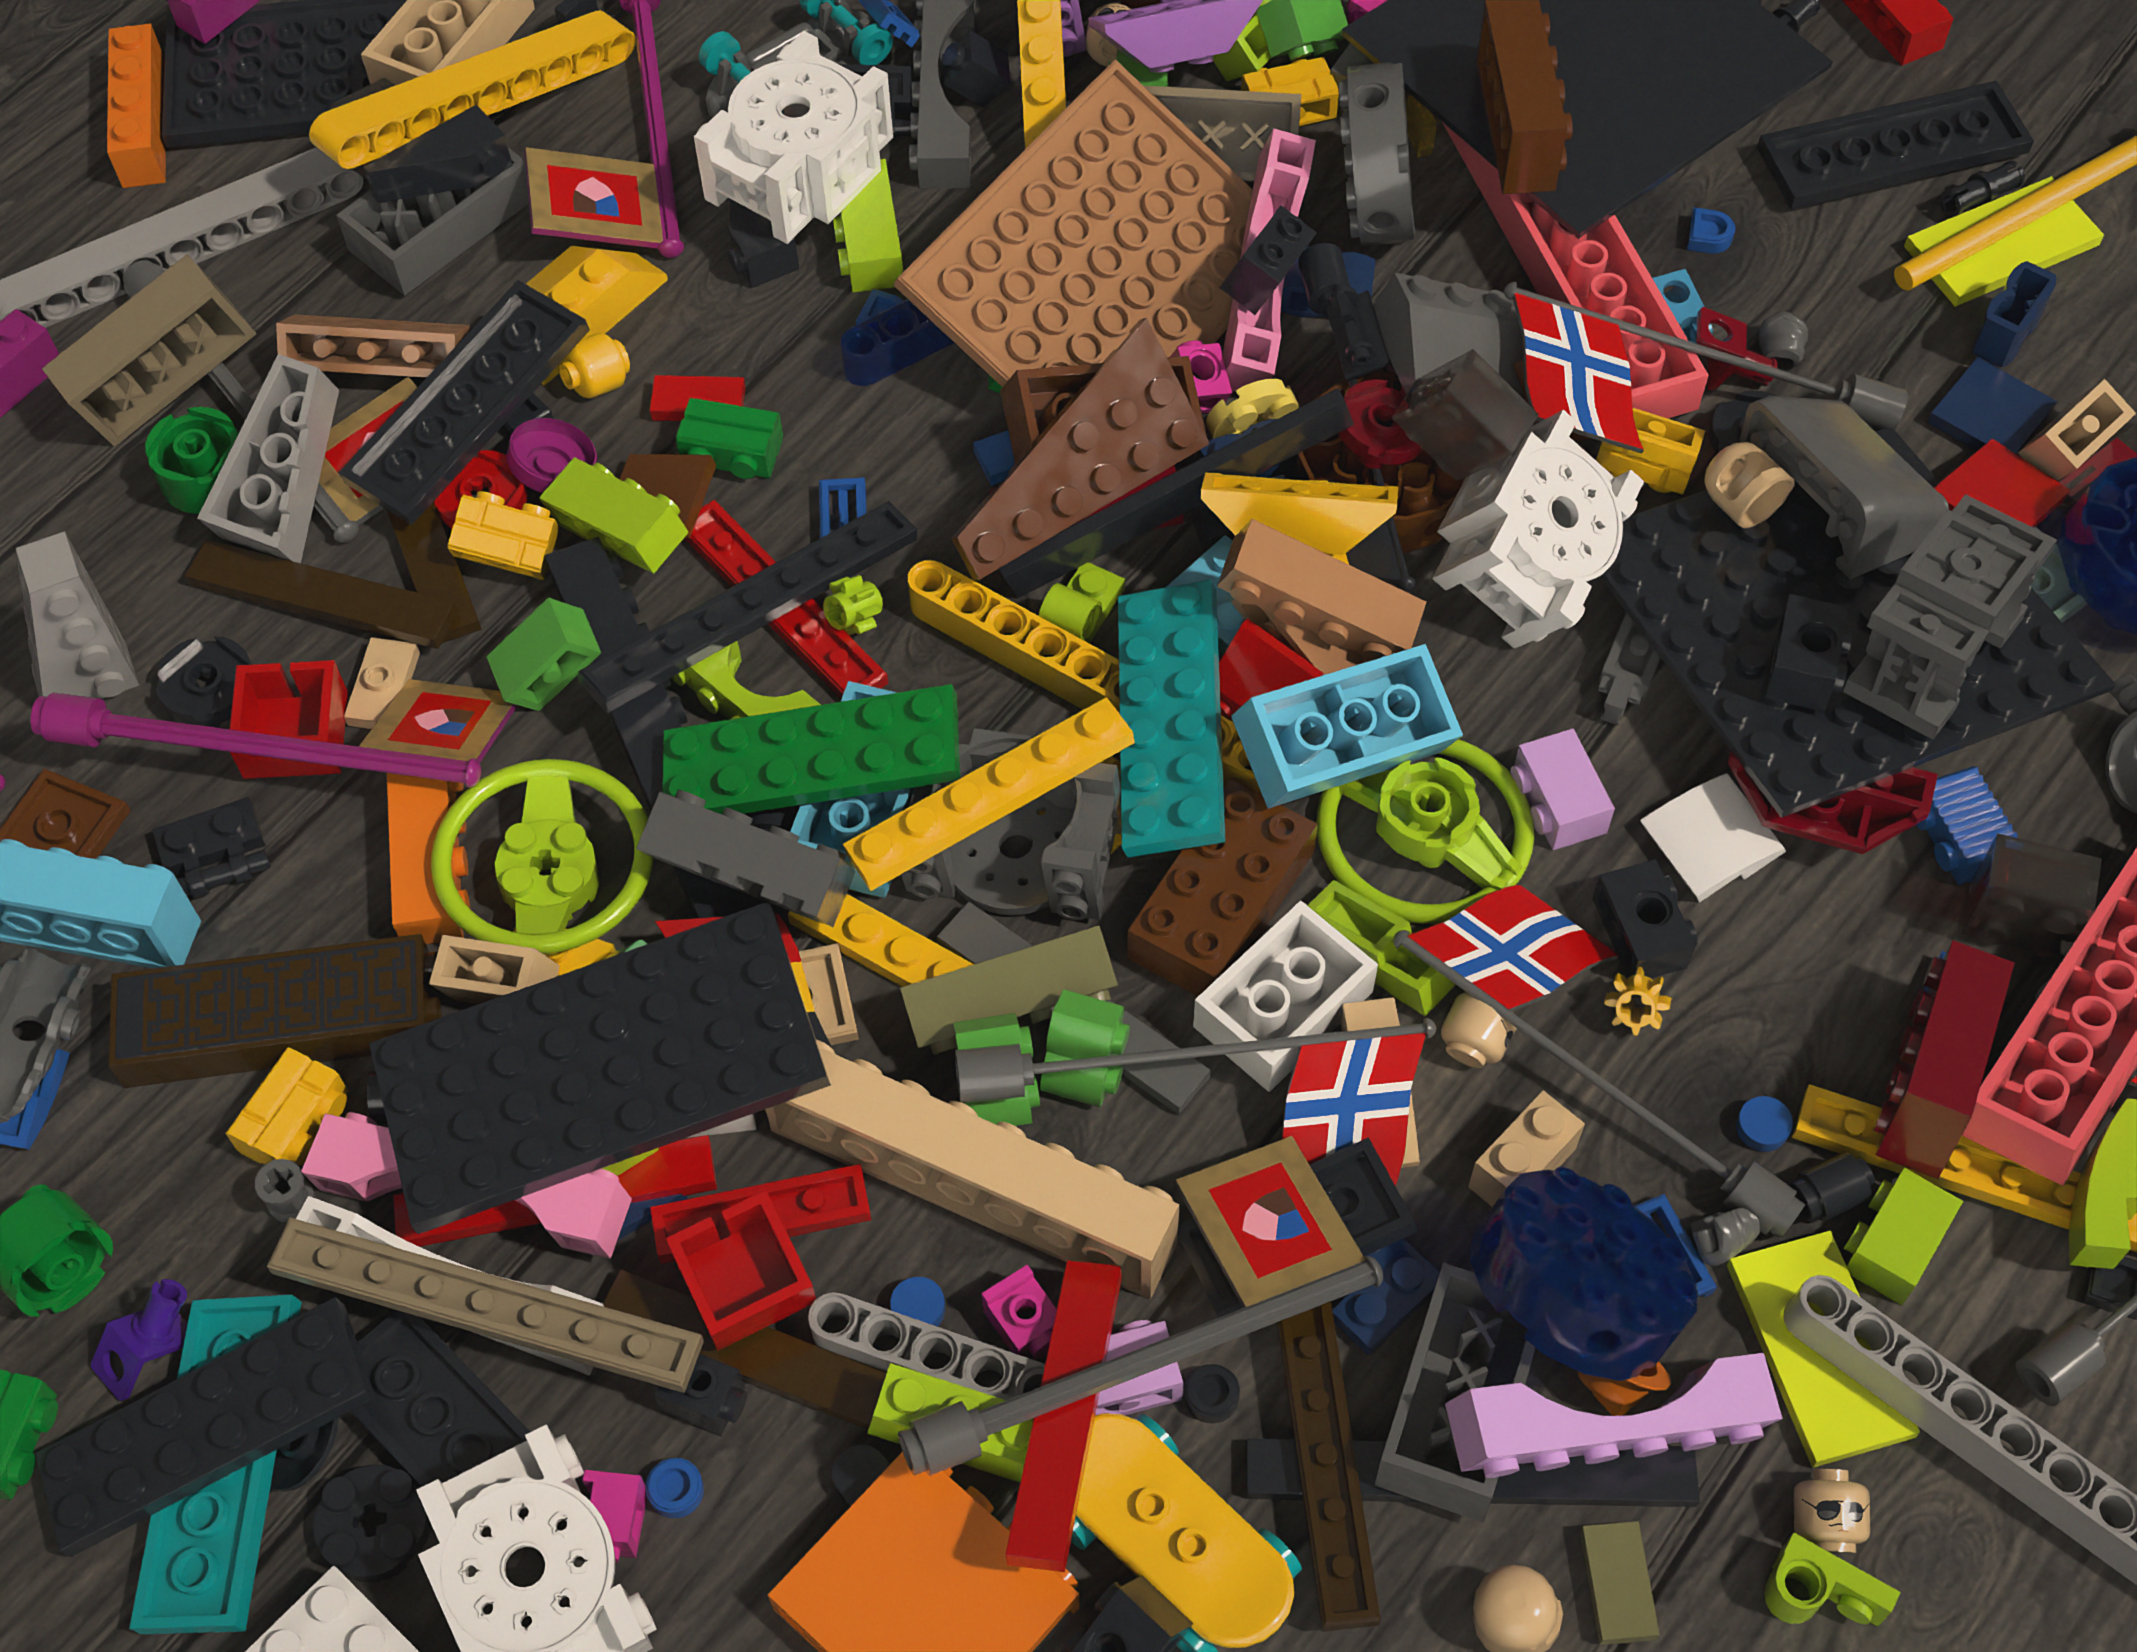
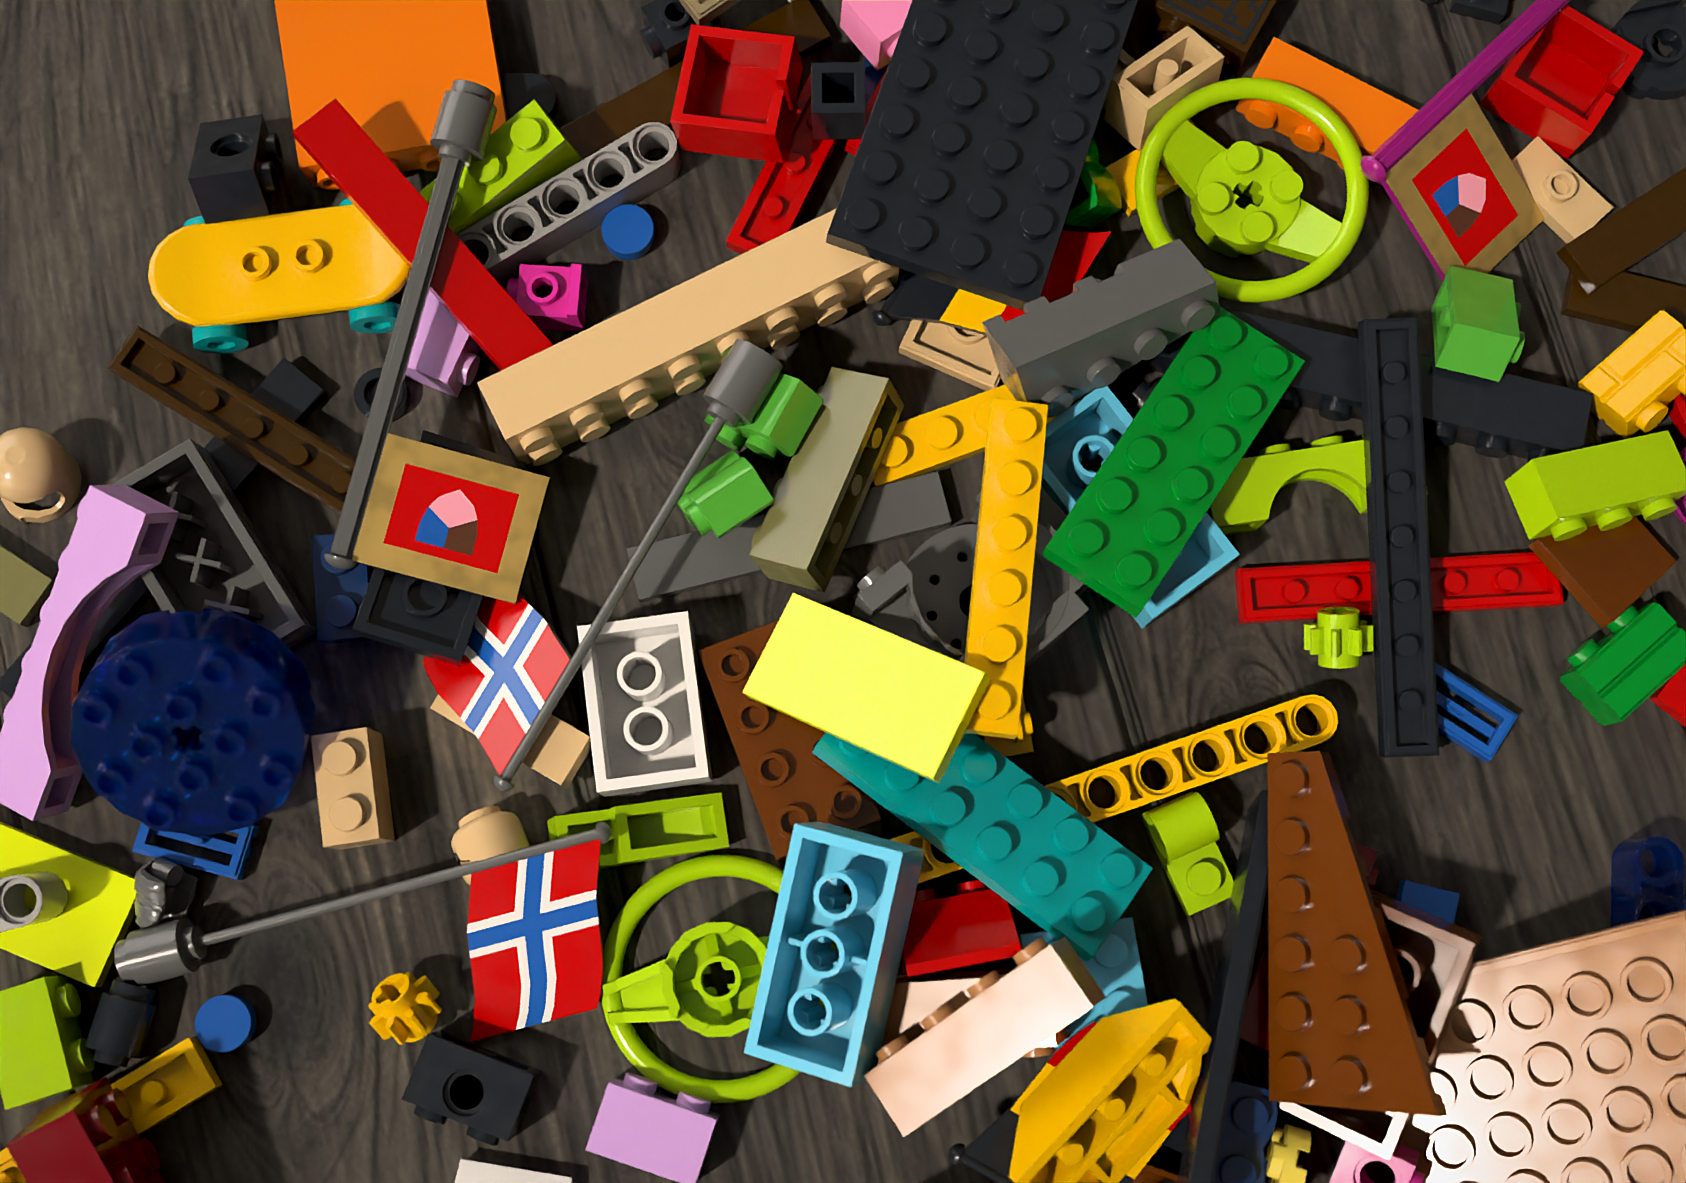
camera: 125 degrees right, 20 degrees up
none -> neon yellow tile [742,593,991,784]
none -> black brick [811,62,866,140]

